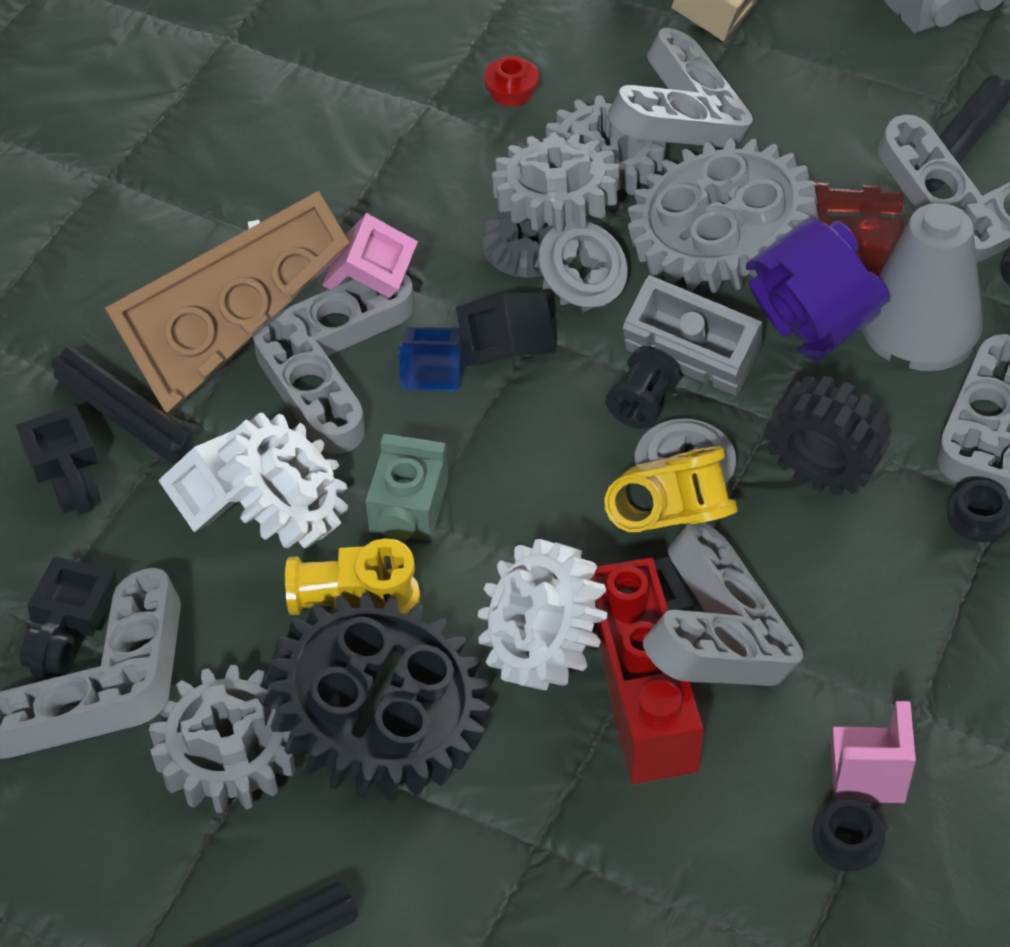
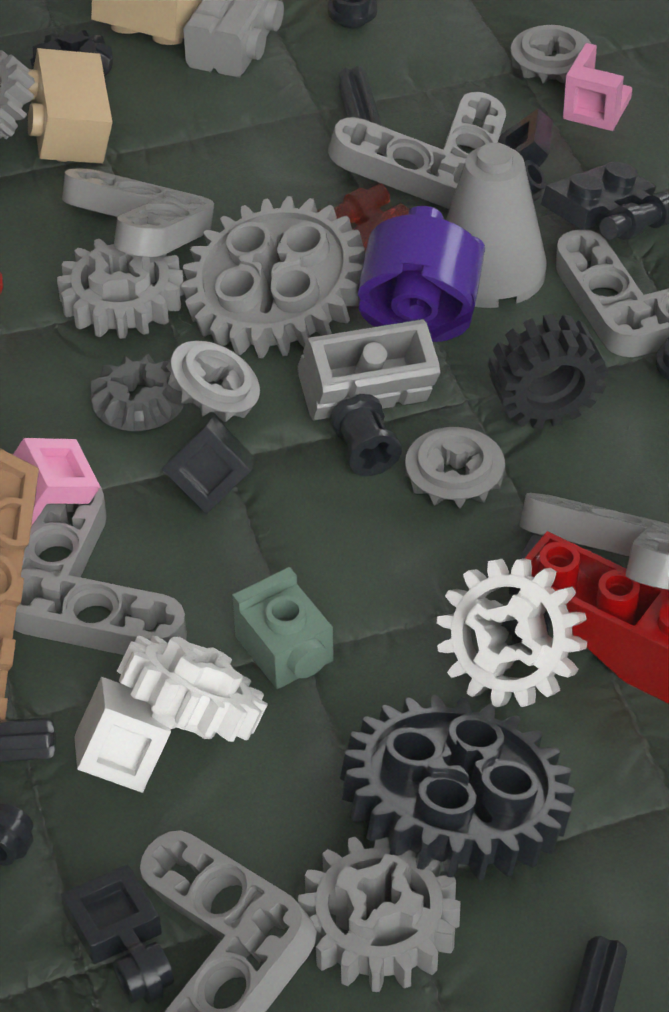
camera: 45 degrees left, 5 degrees down
yellow connector [285,538,421,615] -> none
clear blue slope [399,327,464,391] -> none
light grey gear [492,132,620,232] -> none
yellow piece [604,446,738,532] -> none

